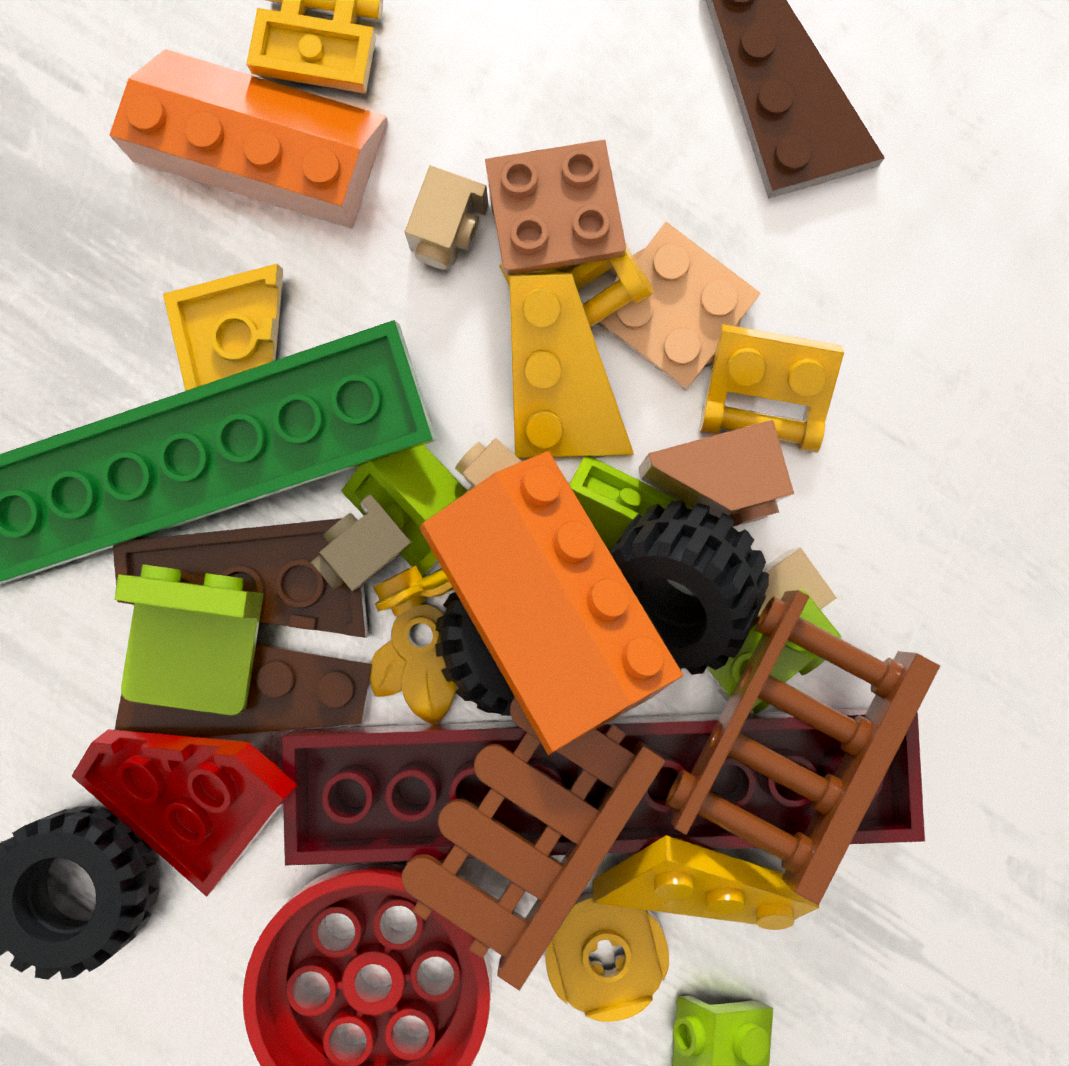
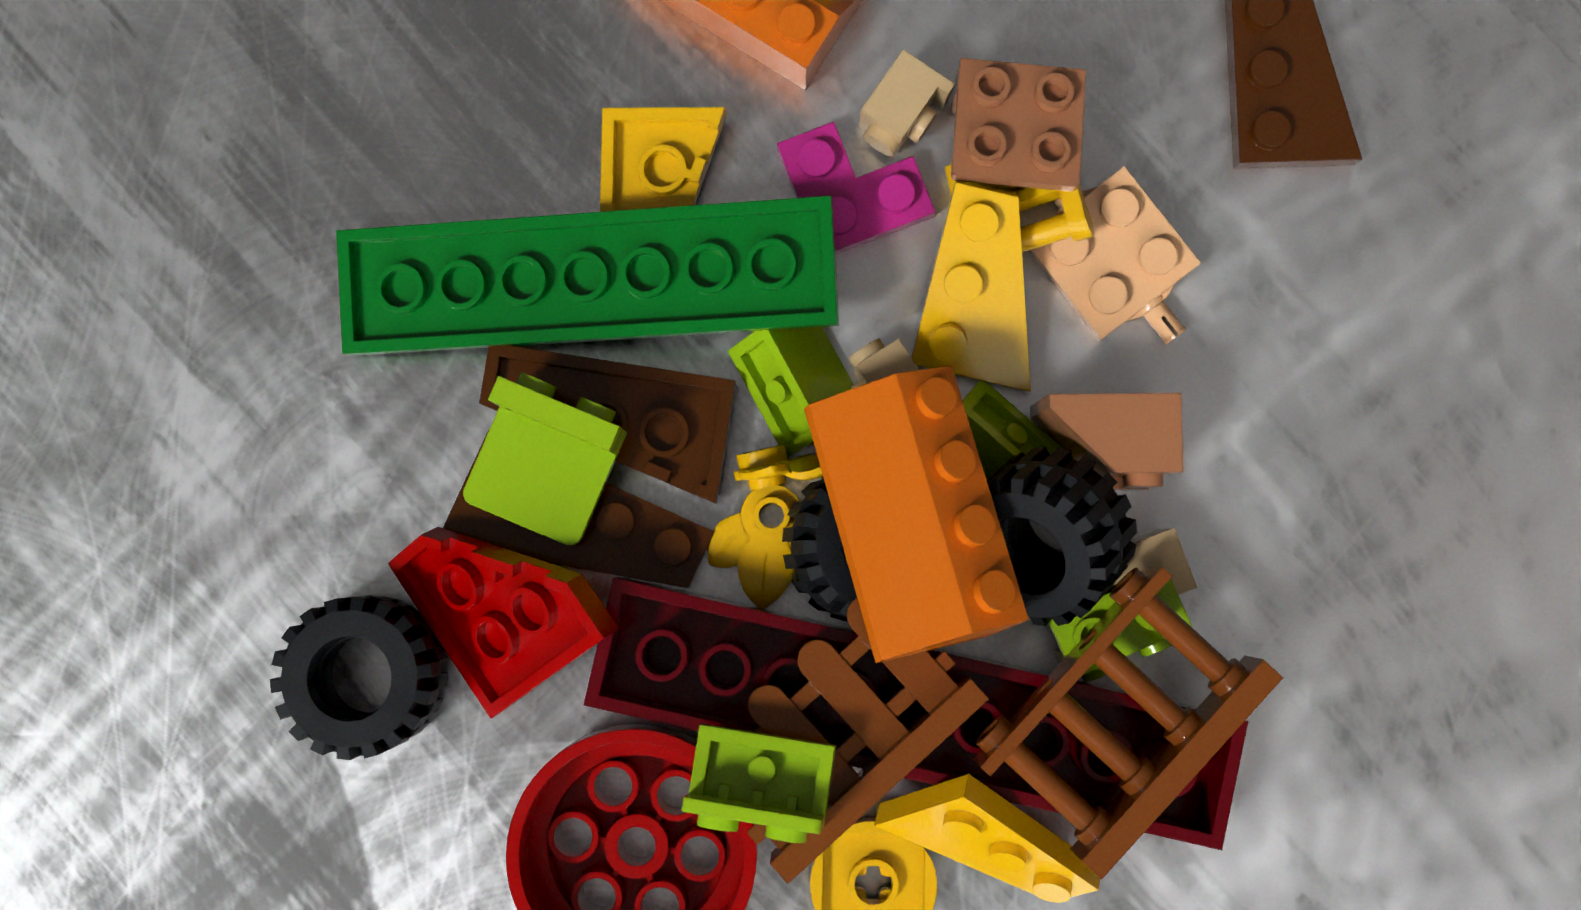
camera: 15 degrees right, 0 degrees up
dark tan brick [311,494,411,593] -> none
yellow plate [699,324,844,453] -> none
none -> lime bracket [681,724,836,843]
none -> dark pink plate [777,122,936,255]

